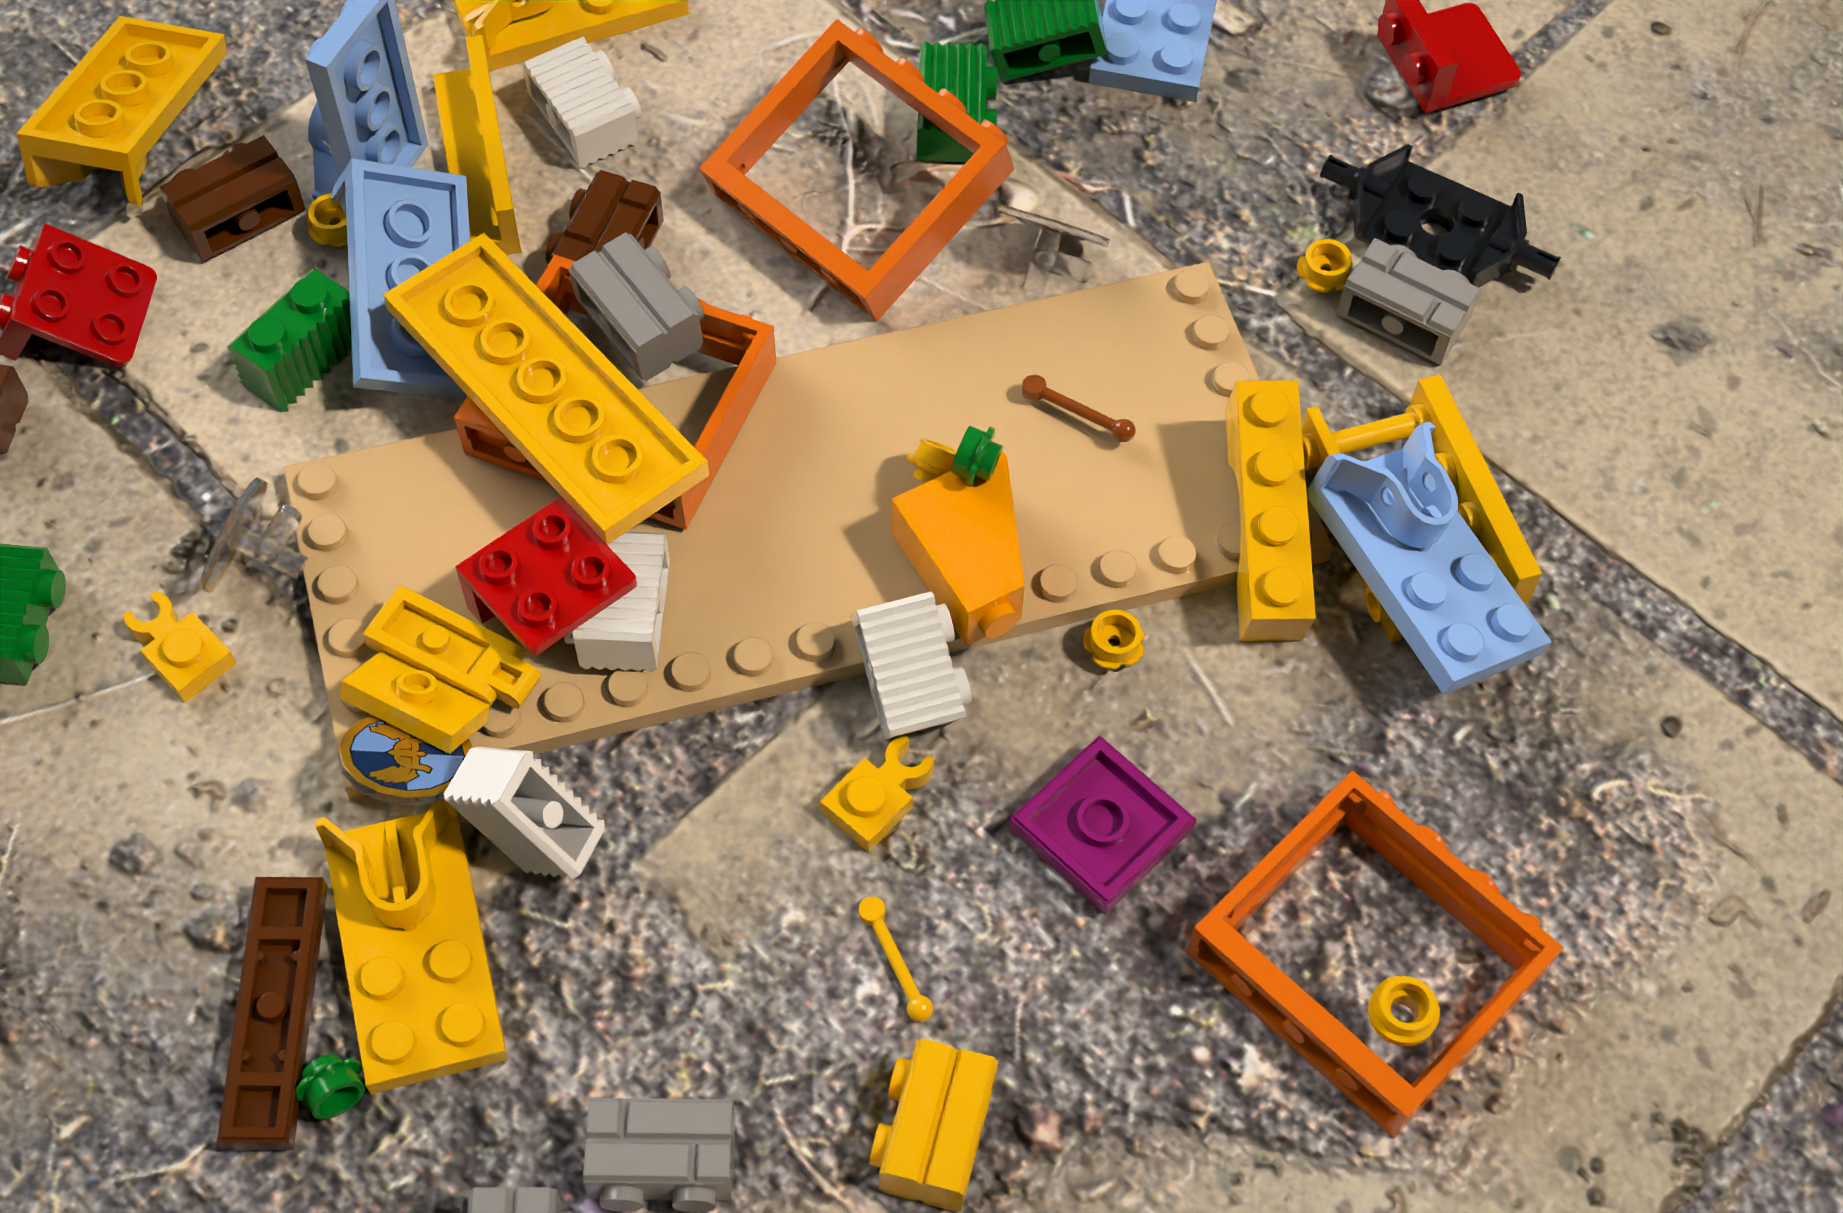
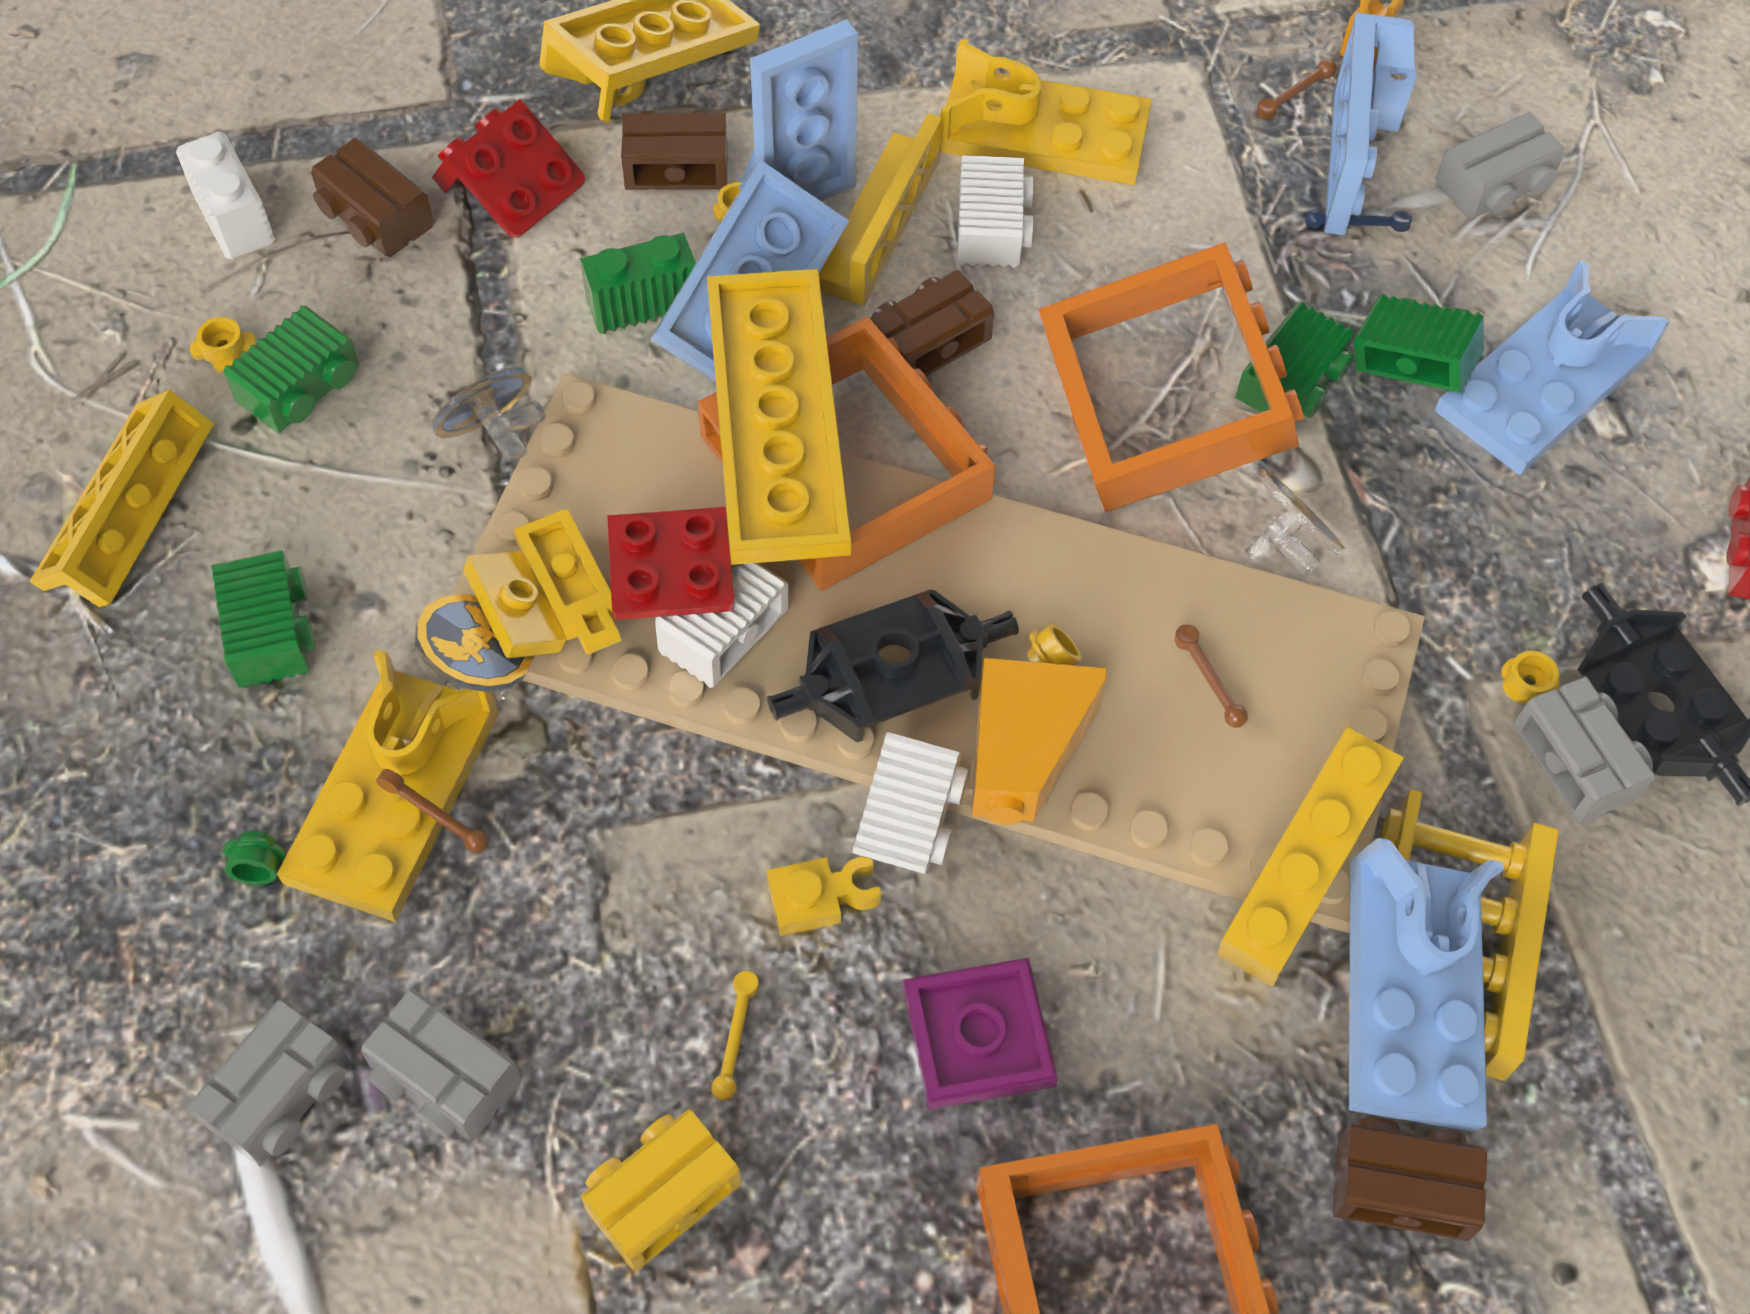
camera: 35 degrees right, 0 degrees up
yellow plate [123,591,237,703] -> none
reddish brown plate [217,877,328,1150] -> none
white brick [444,747,605,880] -> none
light grey brick [569,232,705,381] -> none
green plate [951,425,1003,486] -> none
yellow plate [1083,609,1145,670] -> none
none -> green brick [211,549,316,688]
none -> dark orange hinge [376,769,489,853]
none -> black plate [767,589,1019,742]
none -> reddish brown brick [1332,1117,1487,1241]

